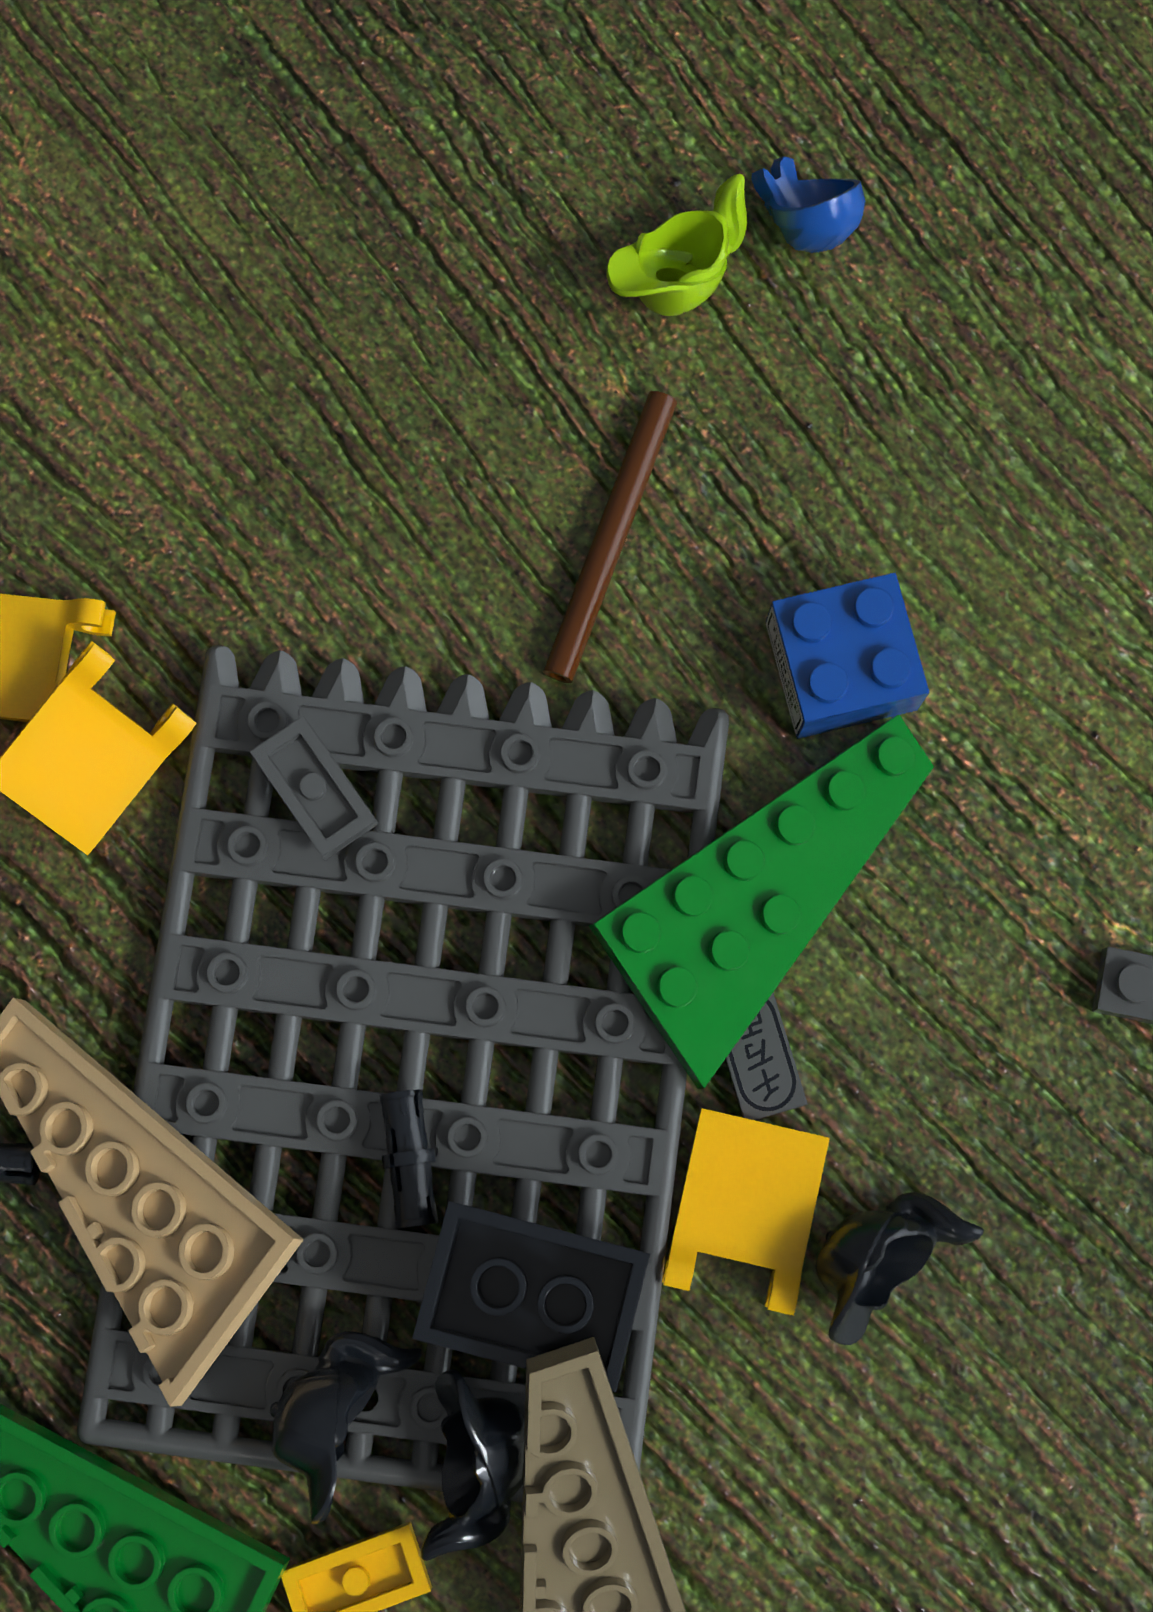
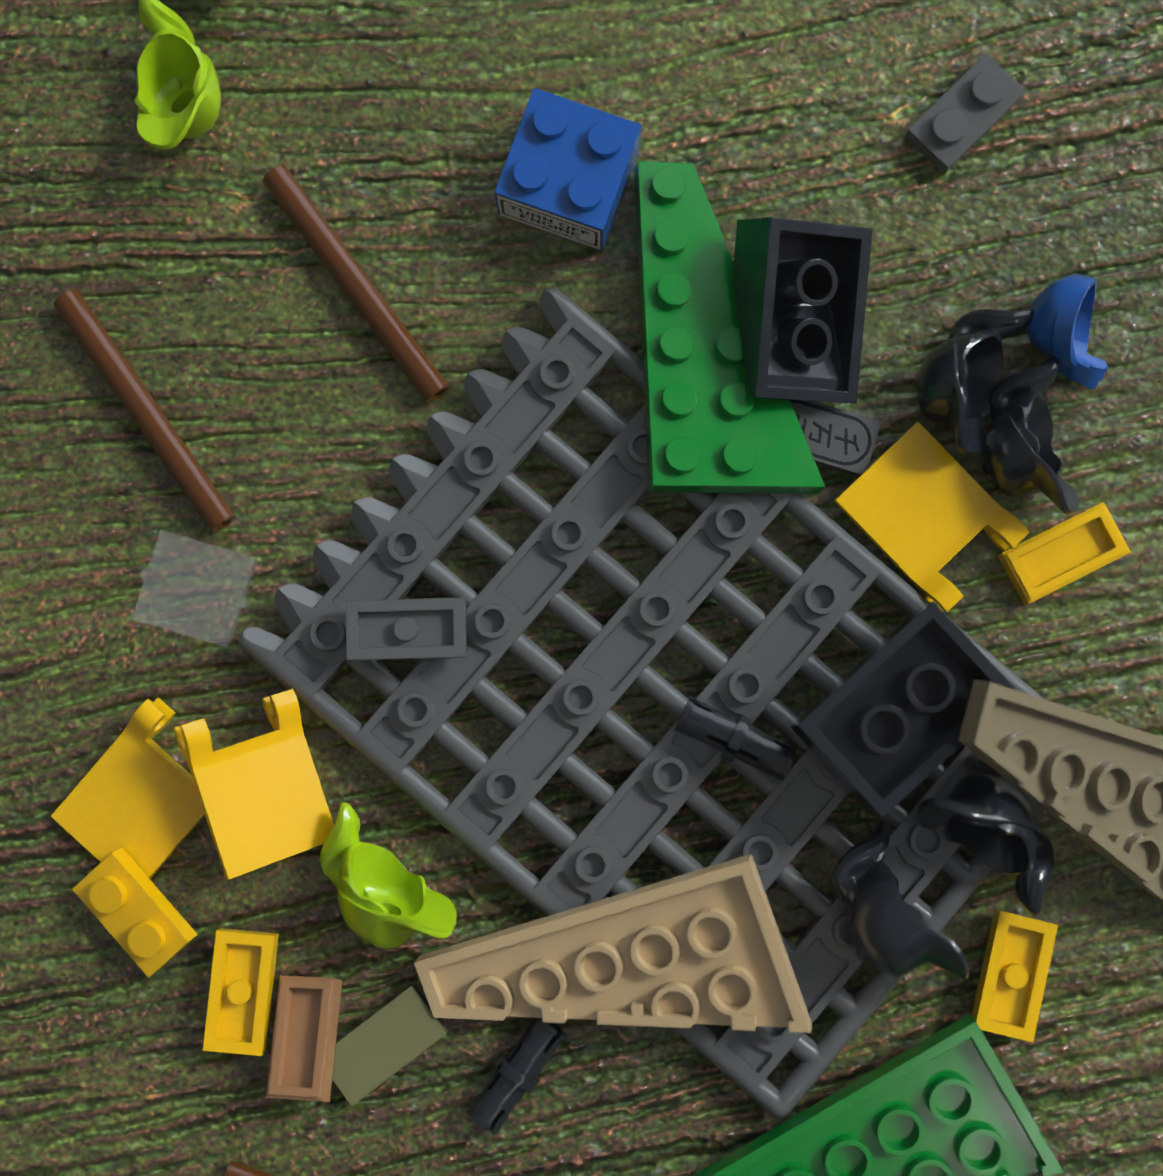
camera: 50 degrees left, 5 degrees up
none -> reddish brown piece [53,289,236,533]
none -> clear piece [132,530,257,648]
none -> lime hair [320,802,457,949]
none -> black slope [732,217,873,404]
none -> black hair [915,309,1034,454]
none -> yellow tile [998,502,1131,606]
none -> blue piece [1026,273,1108,389]

